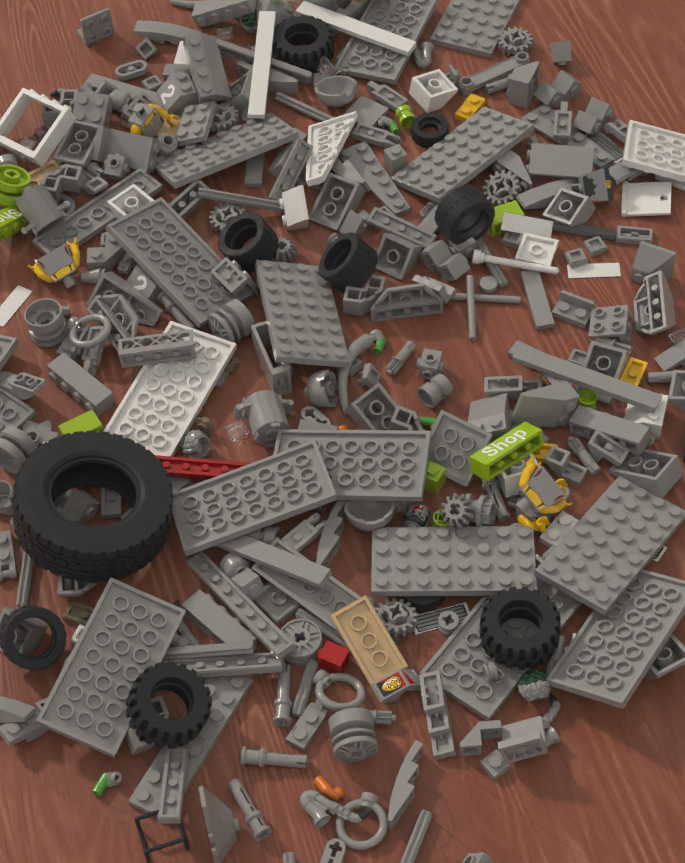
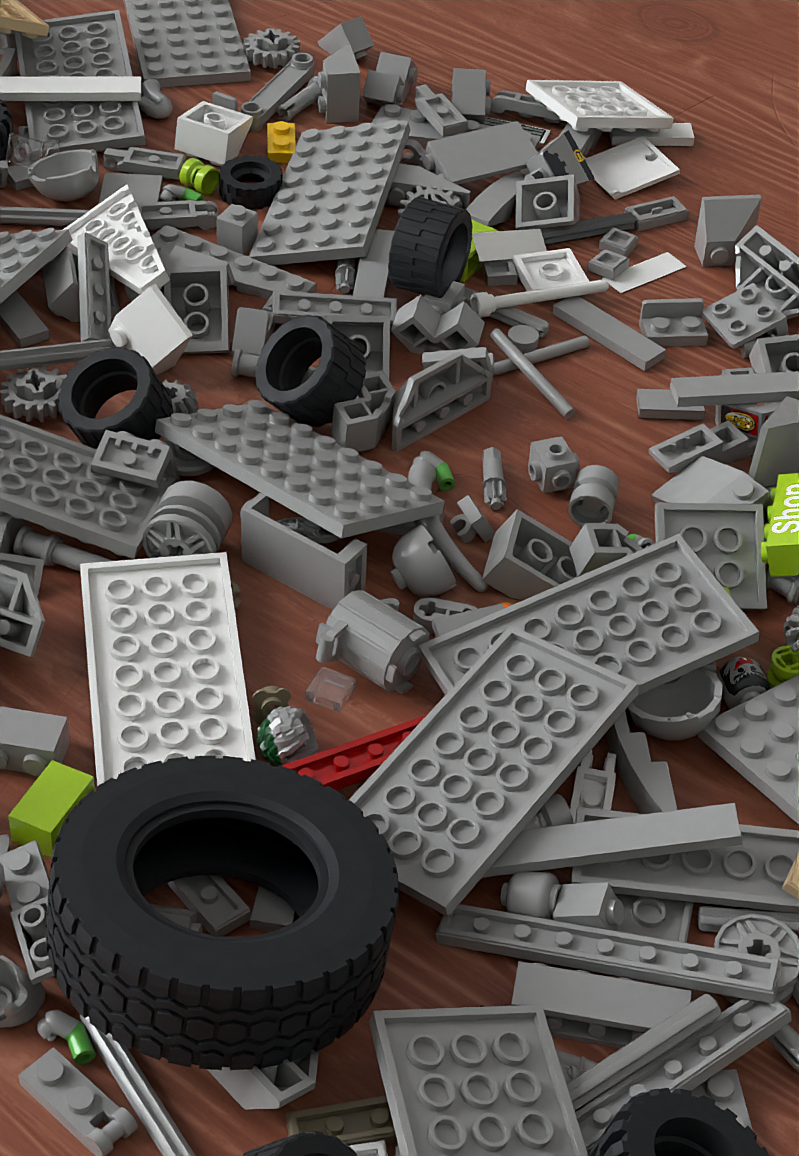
camera: 40 degrees left, 10 degrees down
light grey fence [118,329,196,368] -> none

